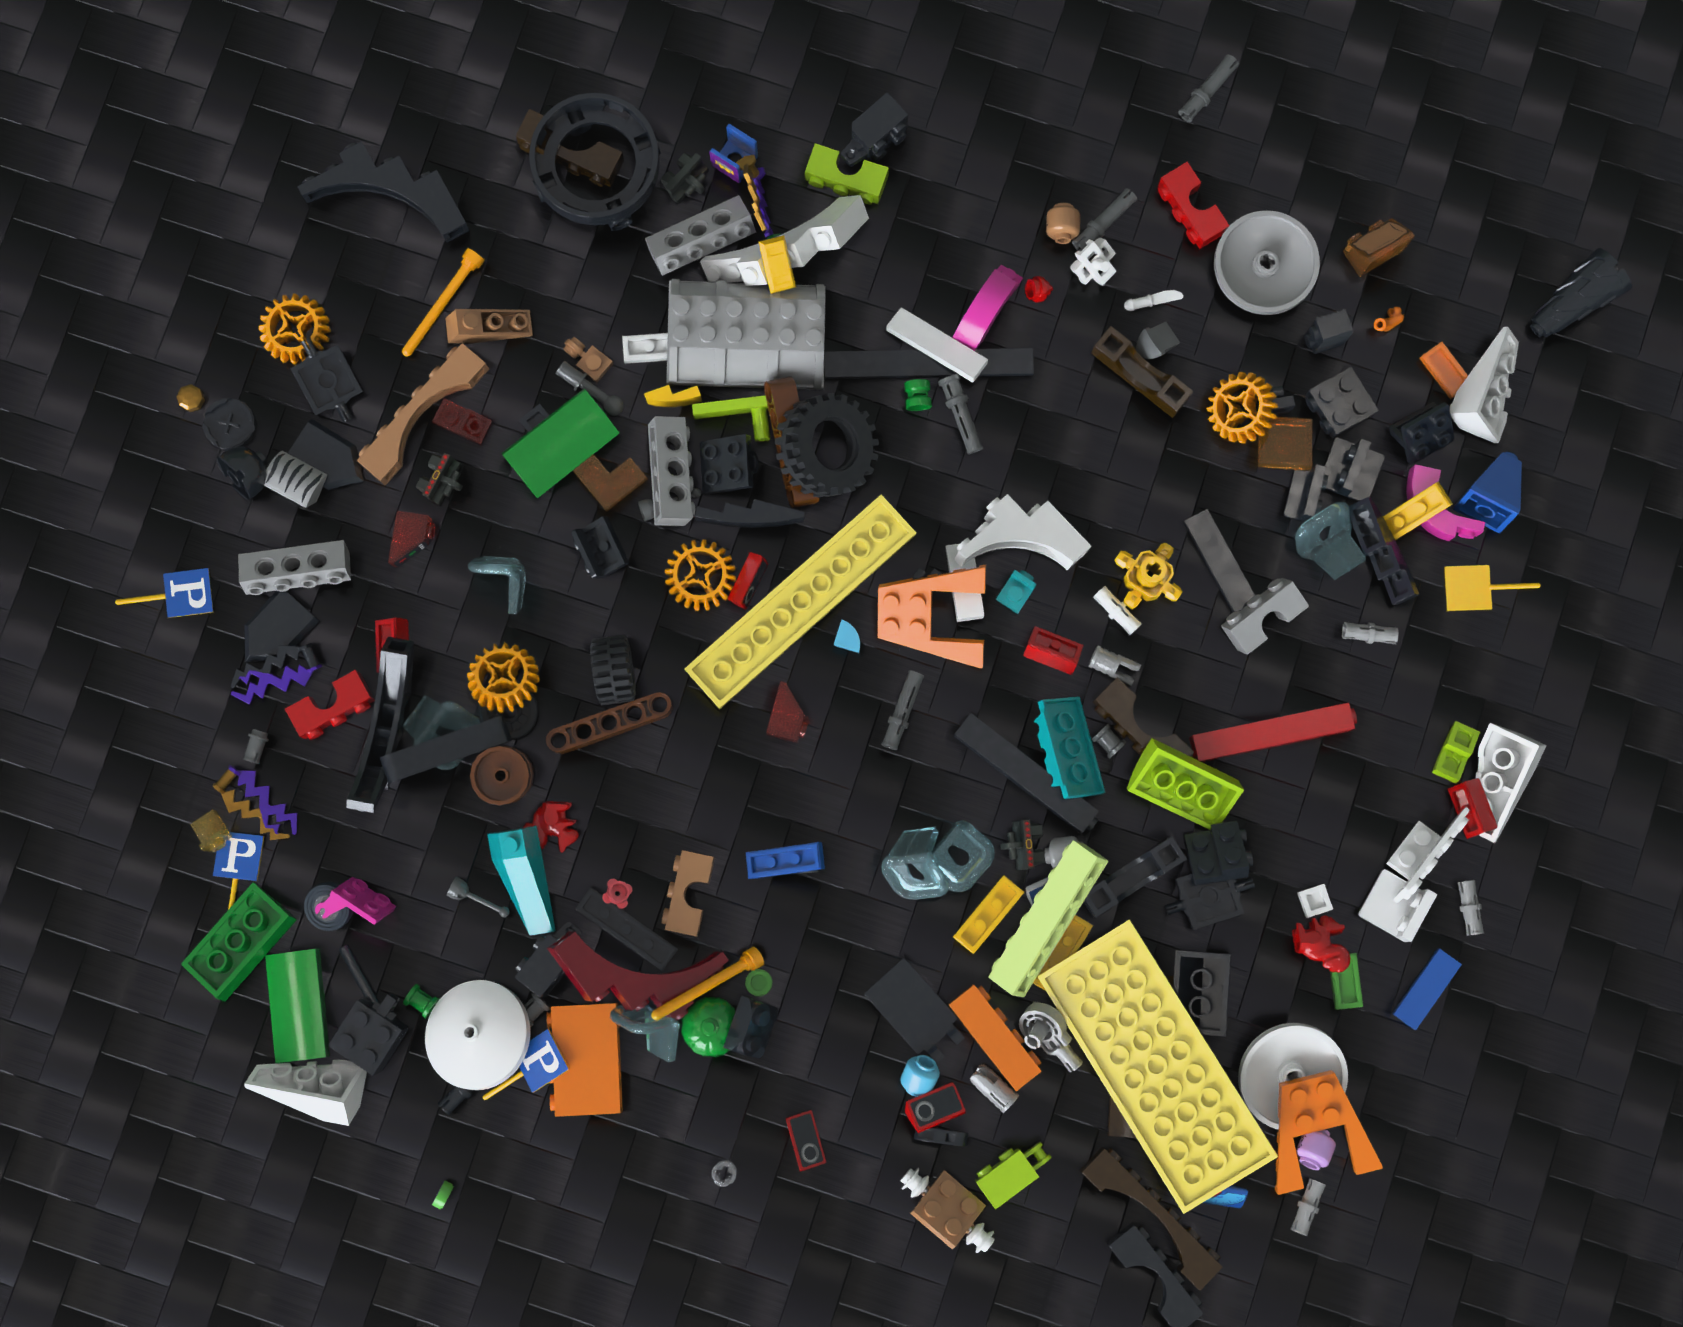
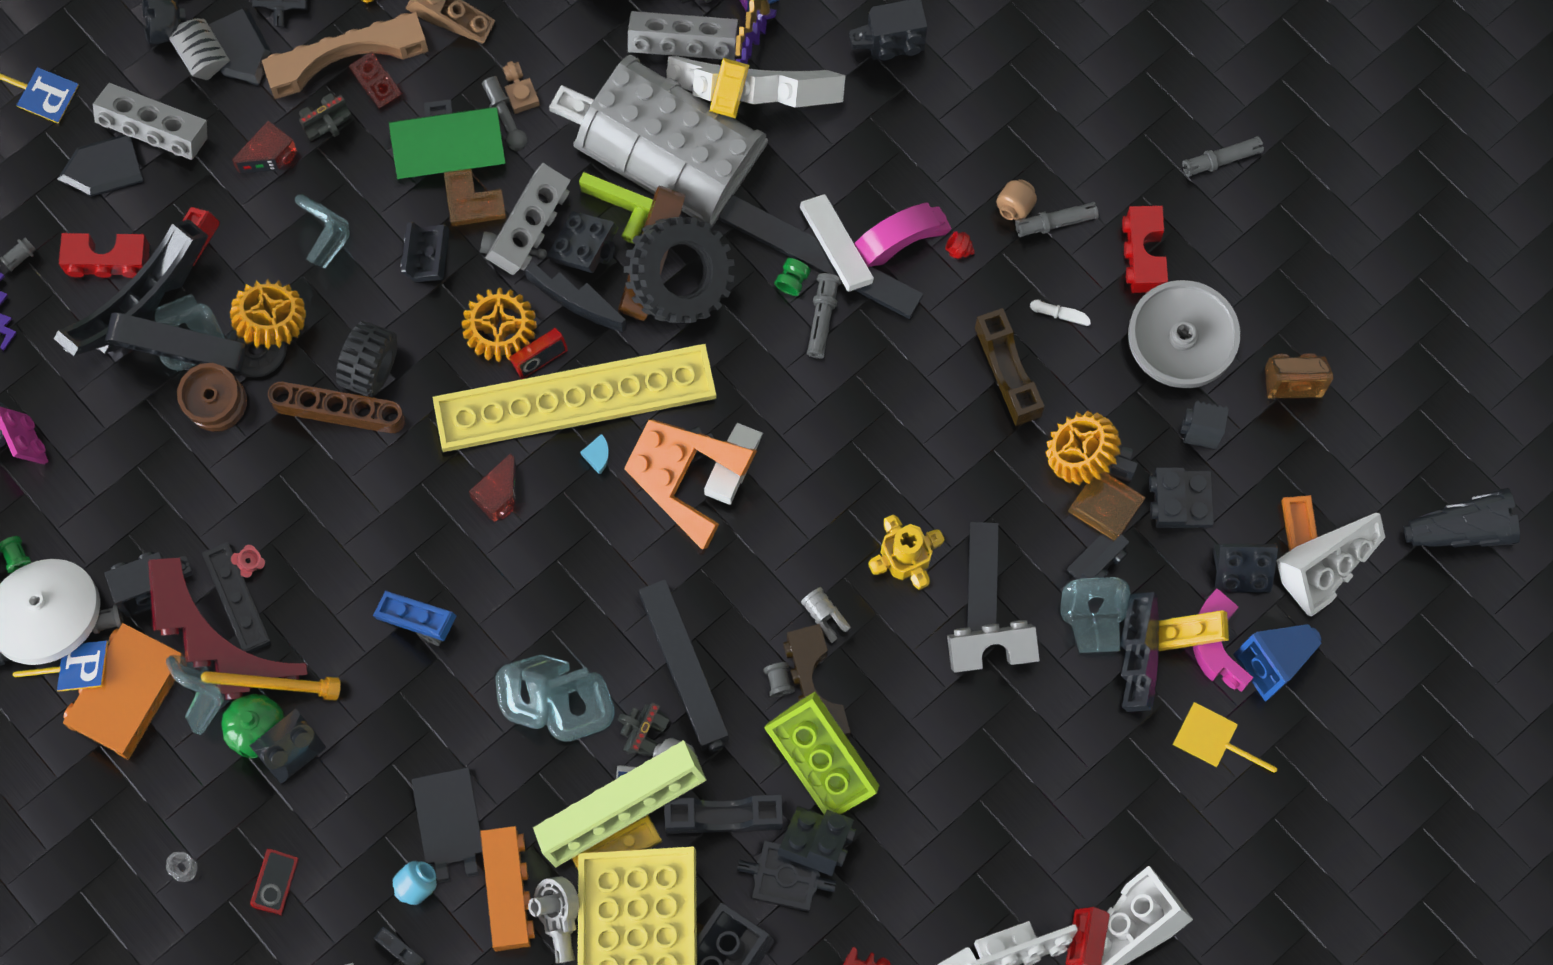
camera: 30 degrees right, 10 degrees down
piece [231,643,322,704] -> none
dark grey hinge [446,876,510,917] -> none
teal wedge [487,826,556,935] -> none
red animal [523,801,579,853] -> none
yellow slope [644,385,702,407] -> none
medium nougat arch [662,850,715,937] -> none
bright green tile [745,969,773,996] -> none
lime arch [805,143,889,204] -> none
dark grey pin [881,670,924,750] -> none
slope [905,1082,966,1133] -> none
yellow tile [953,875,1024,954] -> none
white arch [954,494,1091,570] -> none
light grey hinge [970,1064,1019,1113] -> none
teal bracket [996,570,1037,614] -> none
red slope [1023,626,1084,675] -> none
teal piece [1034,697,1106,799] -> none
white piece [1070,238,1116,285] -> none
white pin [1093,586,1142,635] -> none
dark grey tile [1136,322,1180,359] -> none
red brick [1189,703,1357,762] -> none
white plate [1297,884,1333,918] -> none
black bracket [1325,437,1385,501] -> none
light grey pin [1342,622,1399,644] -> none
orange arm [1374,307,1404,332] -> none
lime slope [1432,721,1480,784] -> none

